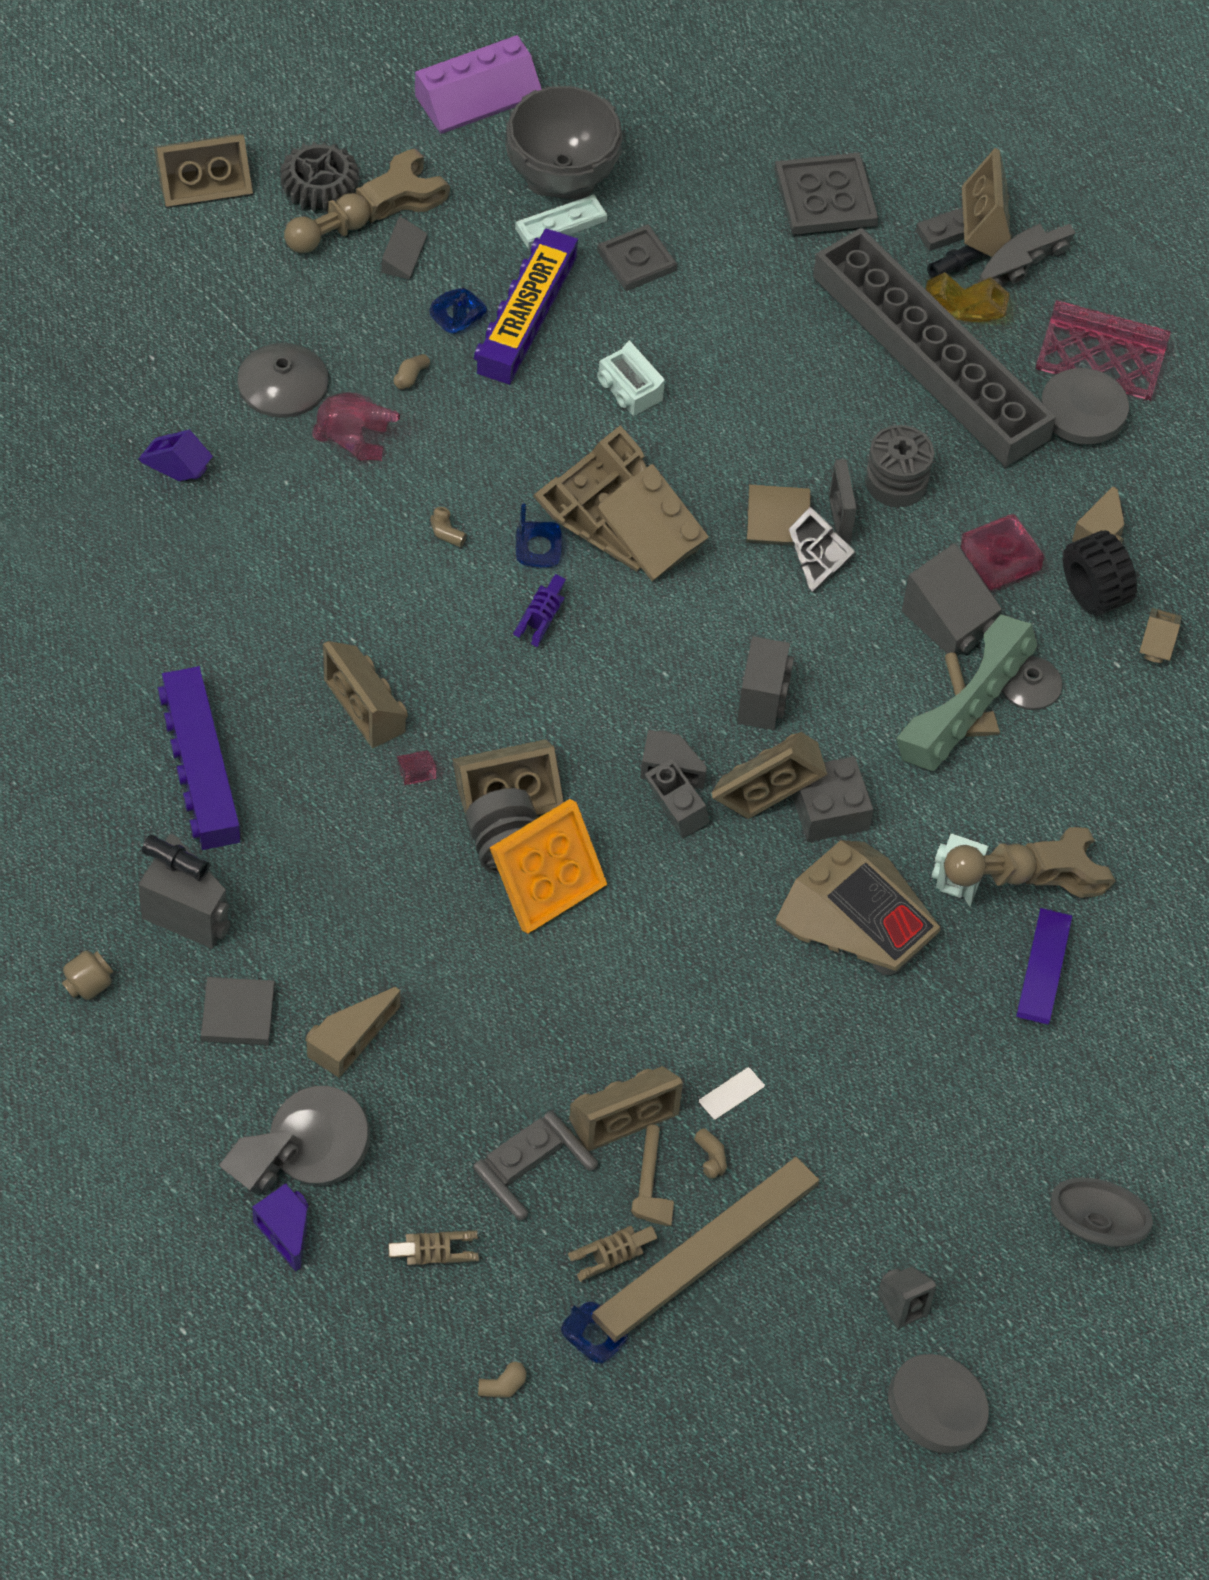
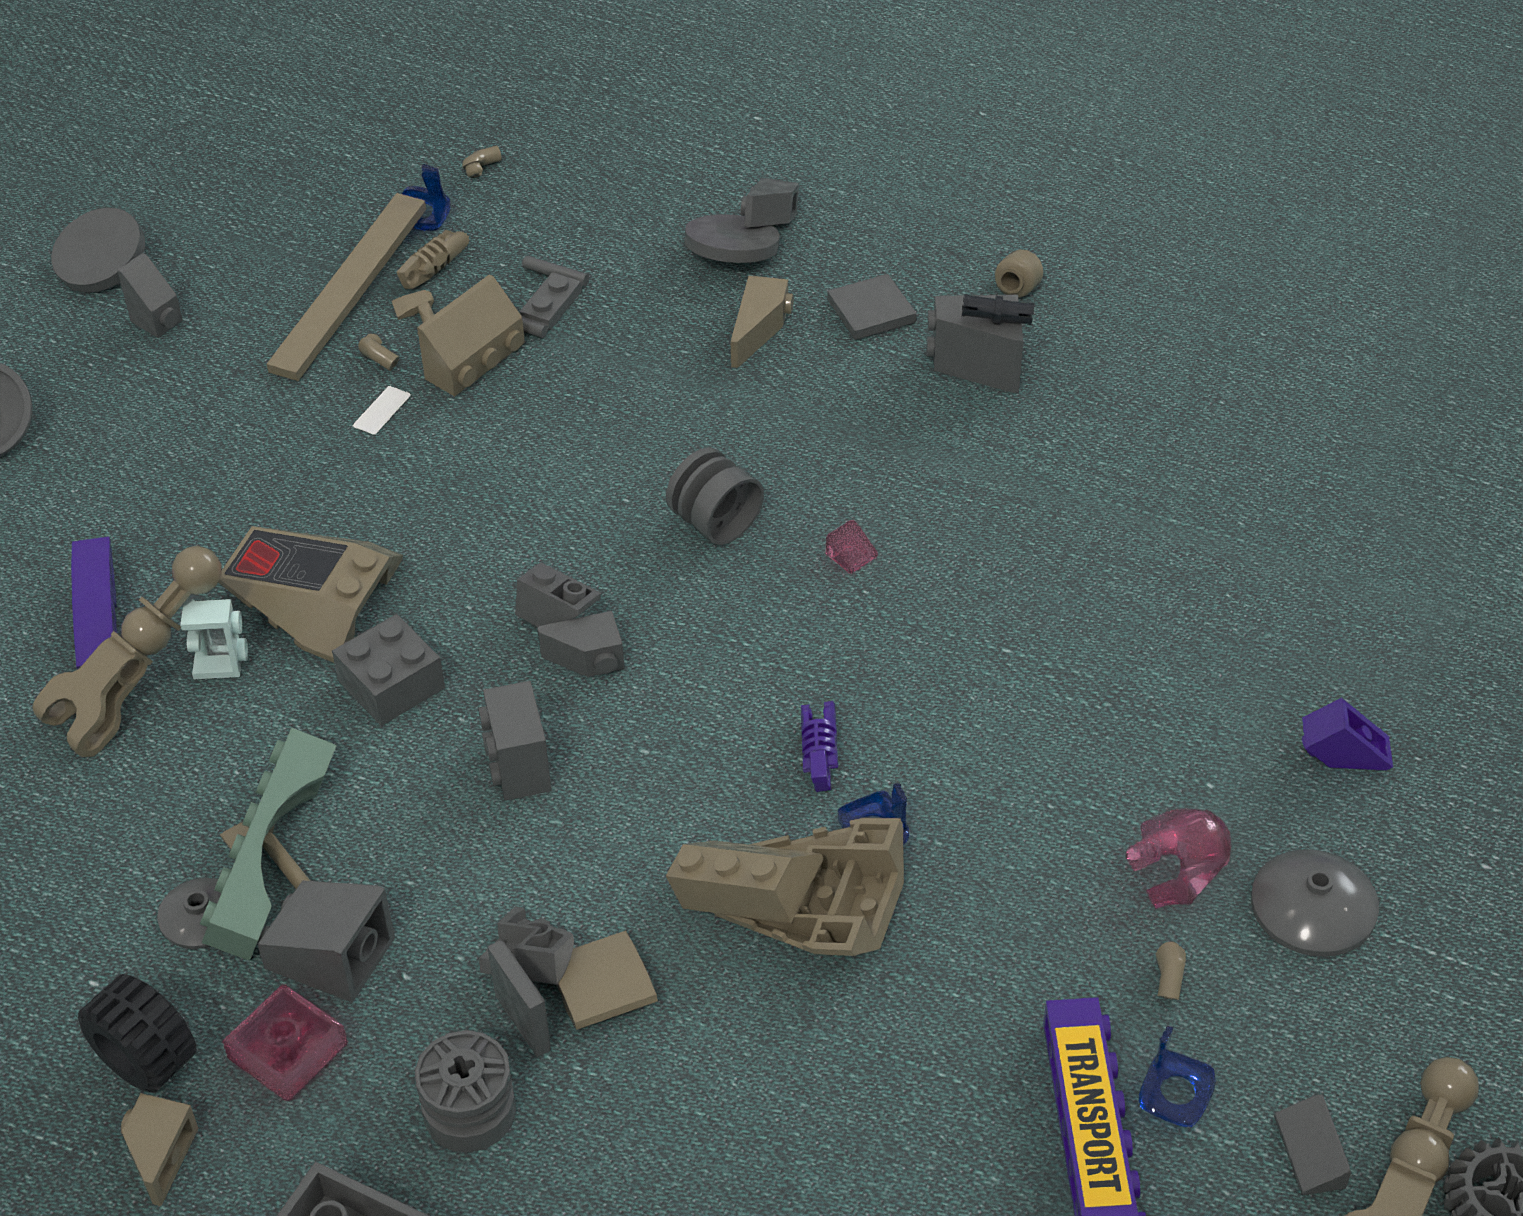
camera: 160 degrees right, 10 degrees down
dark purple brick [157,666,240,850] -> none
dark purple slope [252,1183,309,1272] -> none
dark tan slope [323,641,408,749] -> none
dark tan hinge [388,1230,479,1265] -> none
dark tan arm [430,507,467,548] -> none
dark tan slope [452,739,564,815] -> none
light orange plate [489,799,607,933] -> none
light aqua window [598,340,665,417] -> none
dark tan slope [712,732,828,819] -> none
dark tan slope [1139,608,1182,663] -> none

